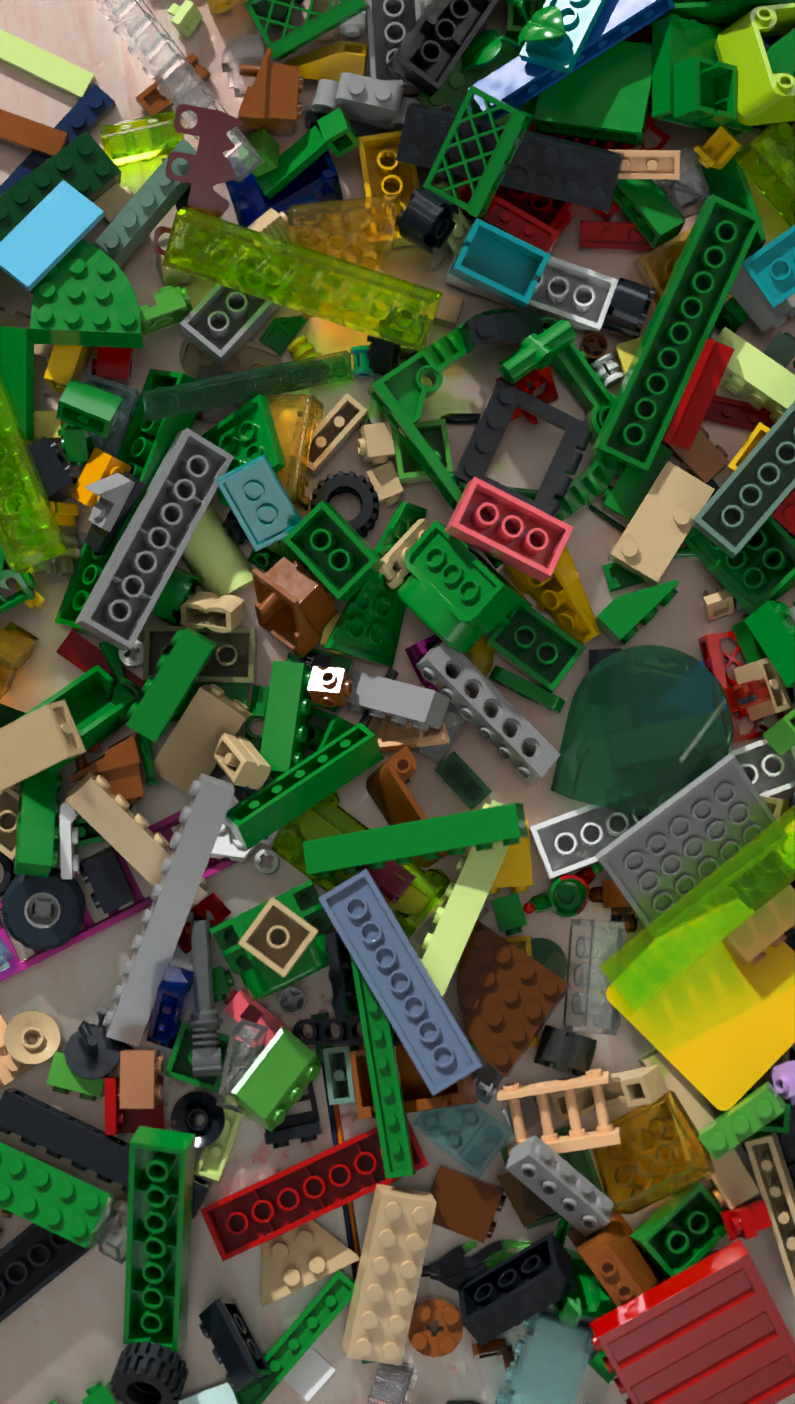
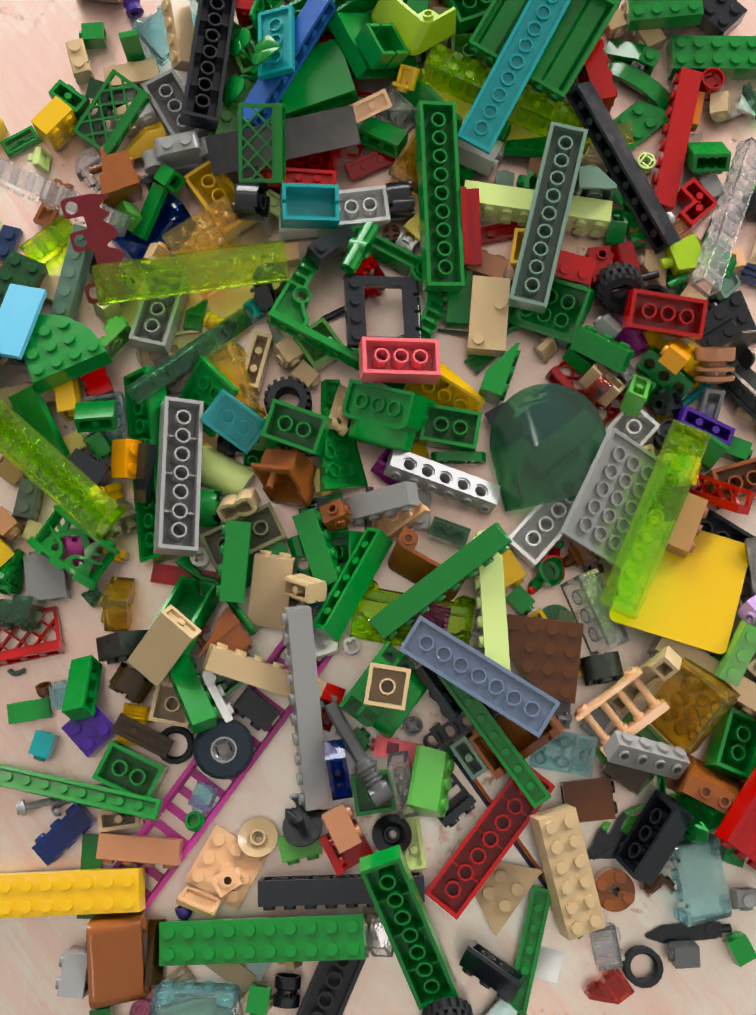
camera: 30 degrees left, 5 degrees down
light grey slope [85,473,135,532] -> none

